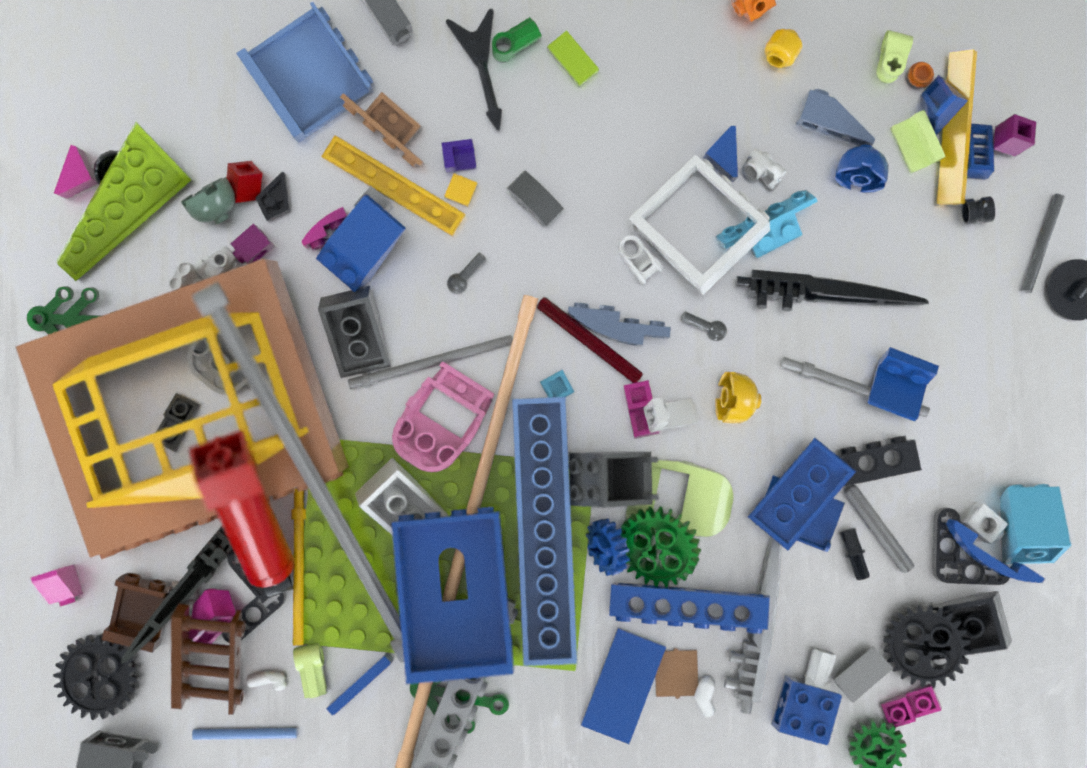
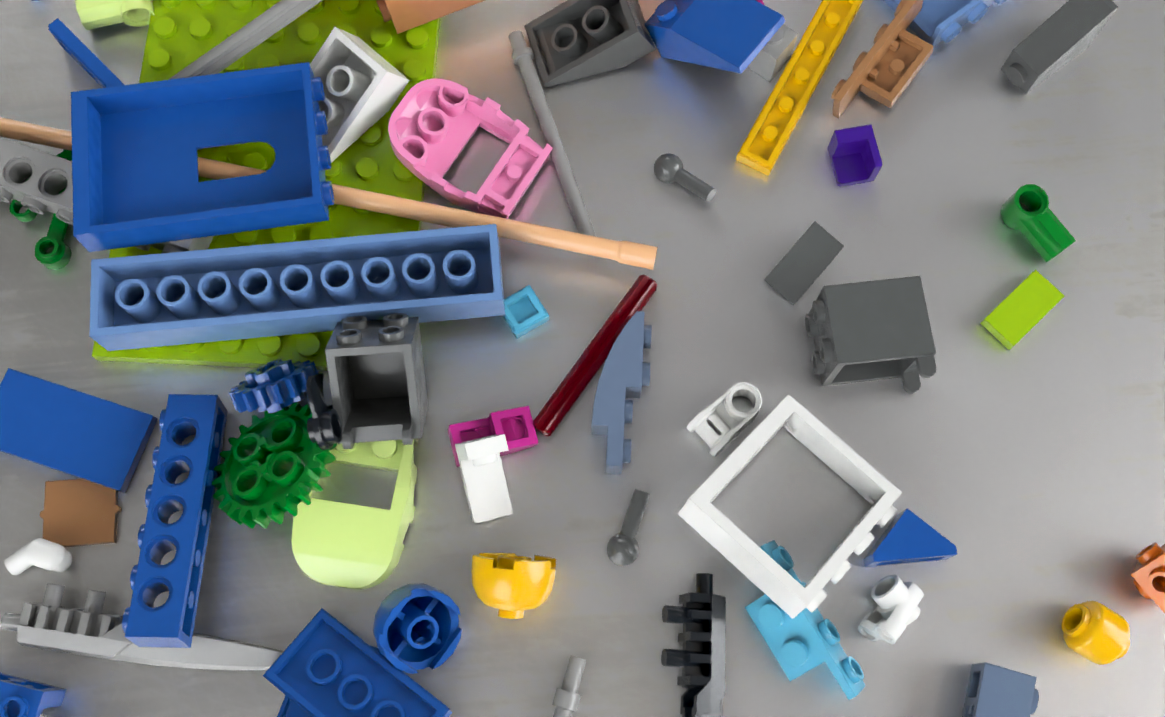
camera: 85 degrees right, 15 degrees down
yellow tile [444,173,478,207] -> none
black piece [446,8,502,131] -> none
none -> black plate [306,373,342,450]
none -> blue cylinder [373,583,462,674]
none -> dark grey container [805,276,936,394]

